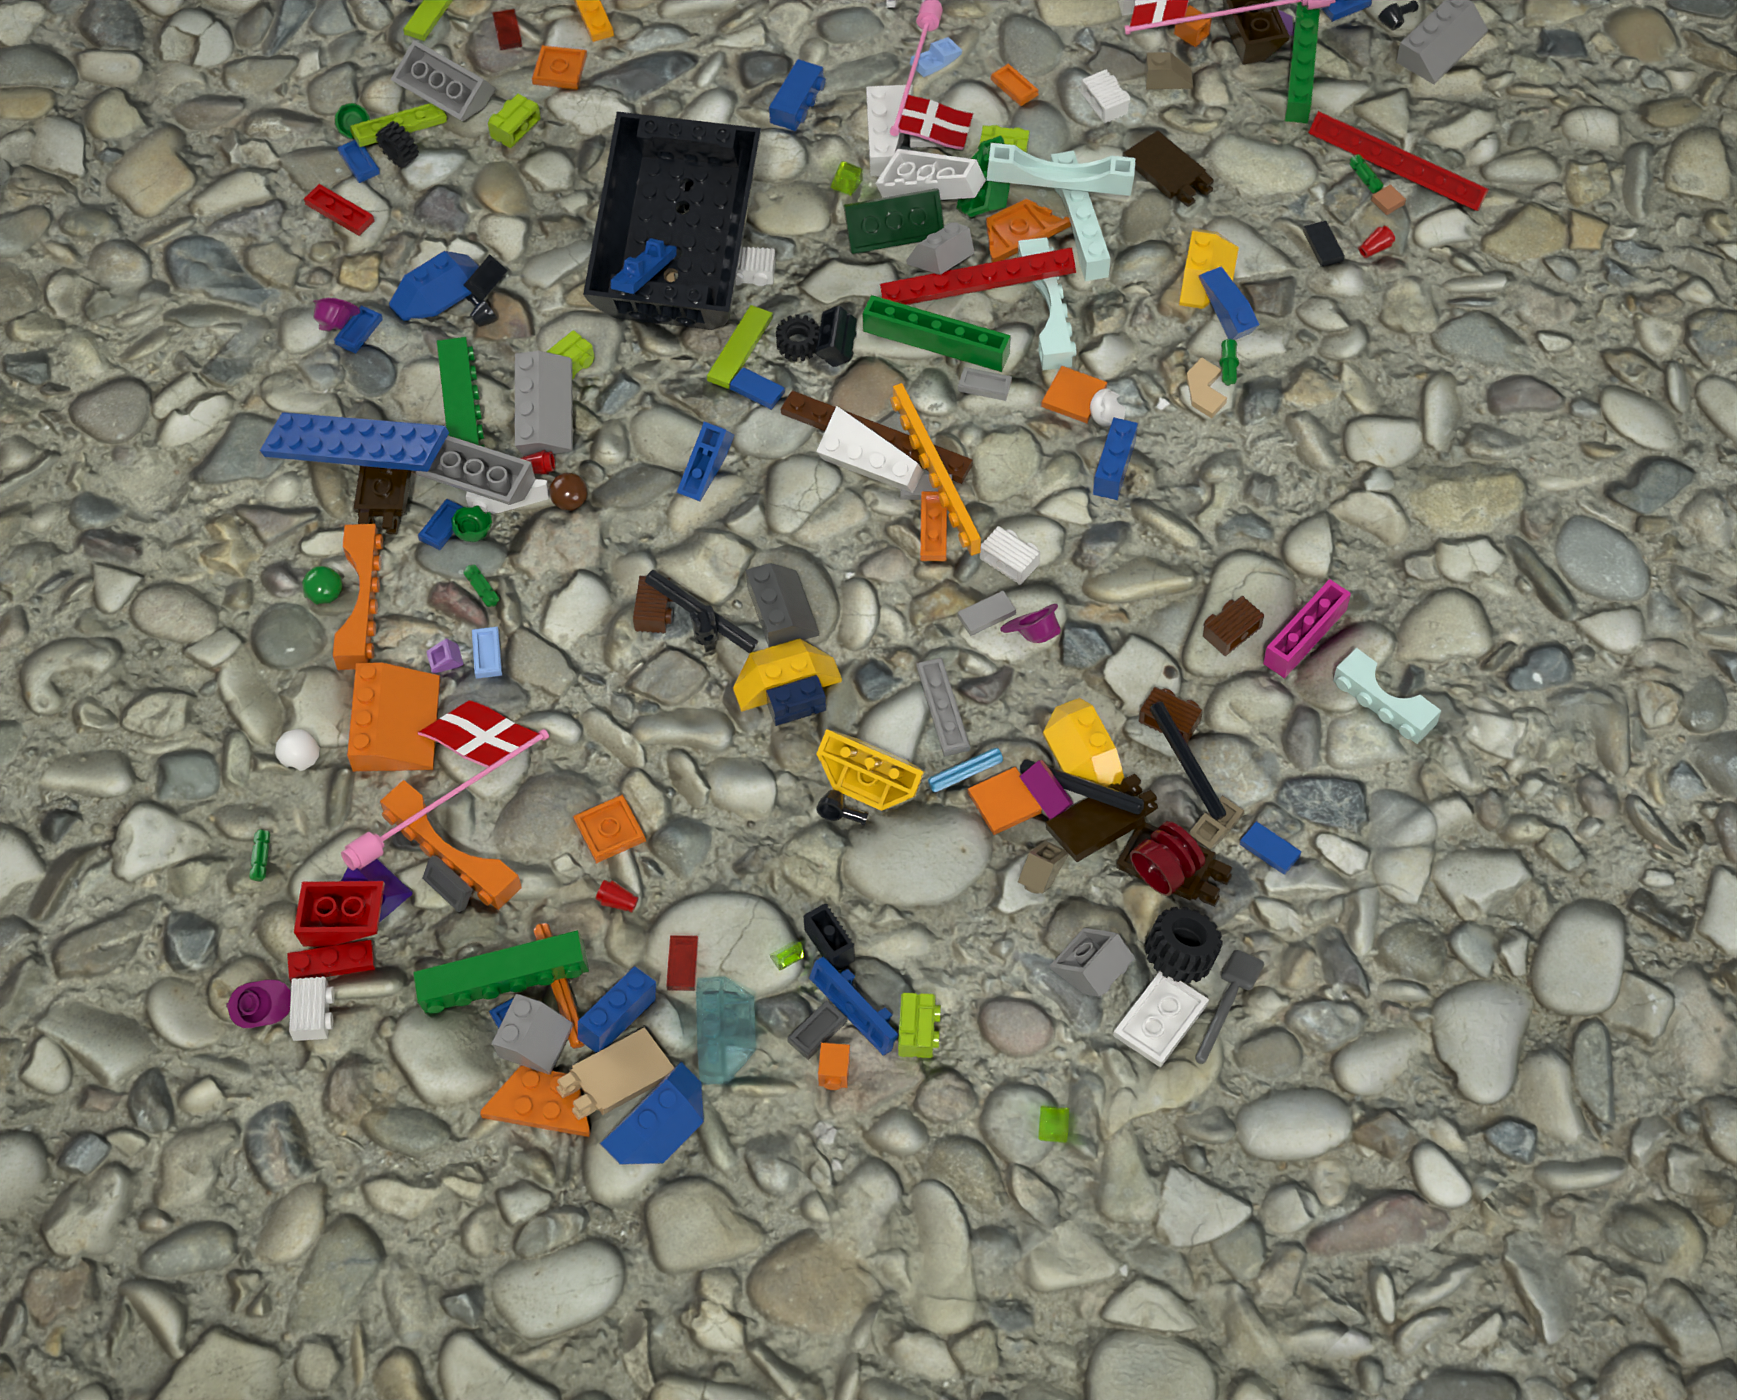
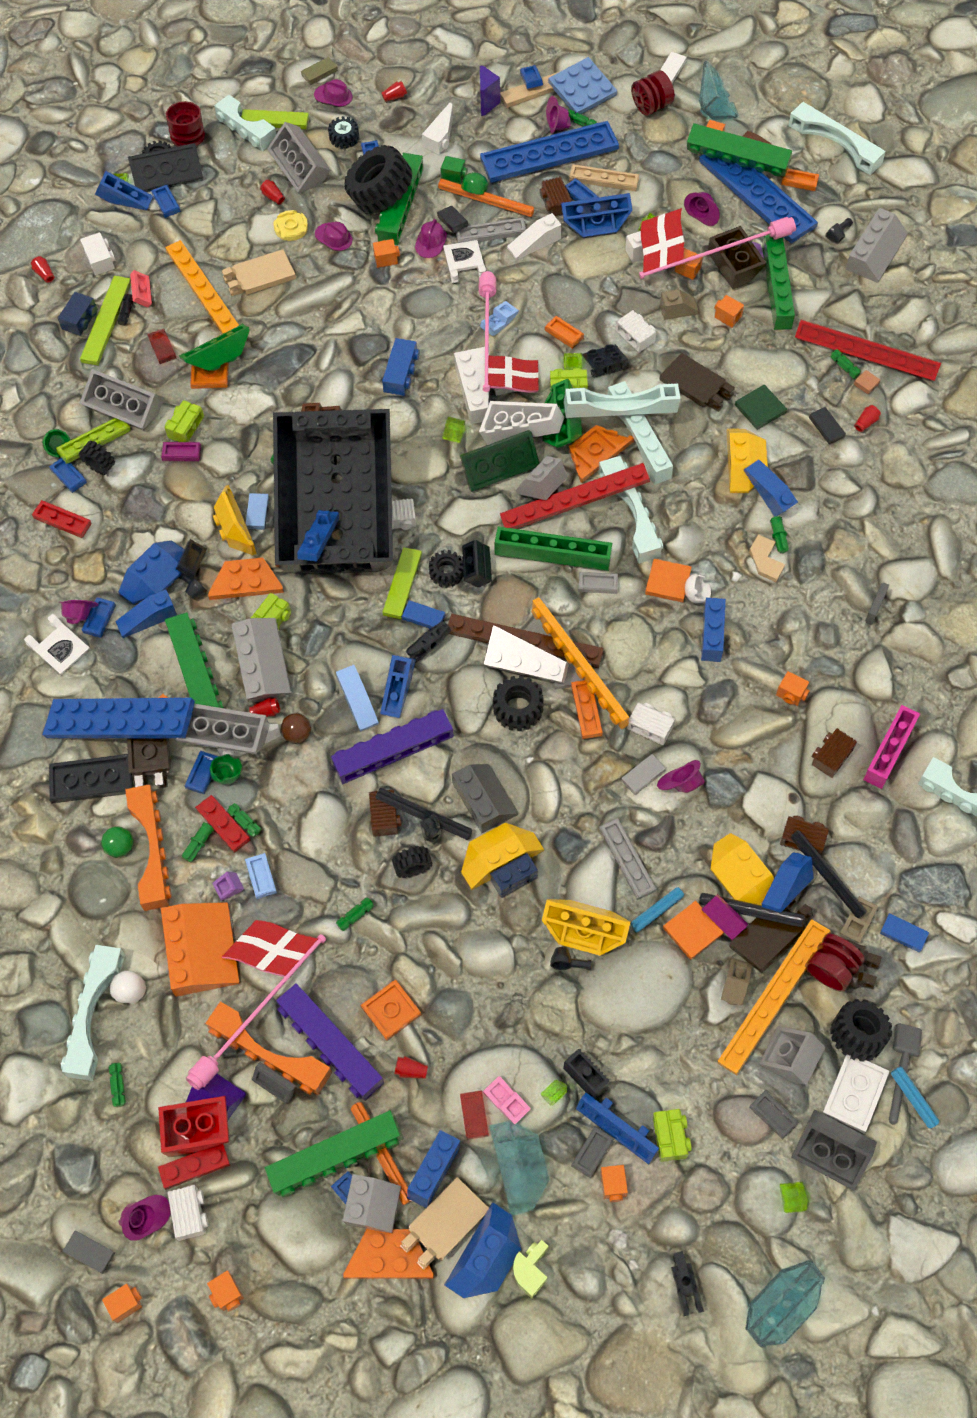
camera: 10 degrees left, 5 degrees up
none -> white flag [24,614,90,675]
none -> black tile [49,754,133,804]
none -> light aqua arch [61,945,125,1081]
none -> dark grey tile [62,1230,115,1274]
none -> orange brick [102,1284,142,1323]
none -> blue slope [115,590,177,638]
none -> magenta tile [161,442,201,461]
none -> green wedge [179,323,250,371]
none -> green axle [182,822,214,862]
none -> red plate [195,795,250,853]
none -> orange brick [207,1270,244,1312]
none -> orange wing [208,558,284,600]
none -> yellow wedge [213,485,257,555]
none -> light blue tile [246,493,269,529]
none -> dark purple brick [276,983,384,1101]
none -> dark purple brick [331,709,454,785]
none -> light blue slope [336,665,379,732]
none -> green axle [336,897,374,931]
none -> black tyre [392,846,433,878]
none -> black hinge [406,621,451,663]
none -> bright pink slope [482,1076,531,1125]
none -> black tyre [493,675,544,731]
none -> yellowish green brick [513,1240,549,1299]
none -> clear neon green slope [563,353,582,370]
none -> black hinge [582,344,628,378]
none -> black hinge [671,1251,704,1316]
none -> orange brick [714,295,744,328]
none -> light orange plate [718,919,830,1075]
none -> dark green tile [735,384,787,430]
none -> clear light blue wedge [745,1260,825,1347]
none -> dark grey tile [749,1090,799,1140]
none -> blue slope [762,852,814,913]
none -> orange brick [776,671,810,706]
none -> dark grey slope [791,1109,877,1190]
none -> dark grey tile [865,582,889,625]
none -> dark azure axle [891,1067,939,1128]

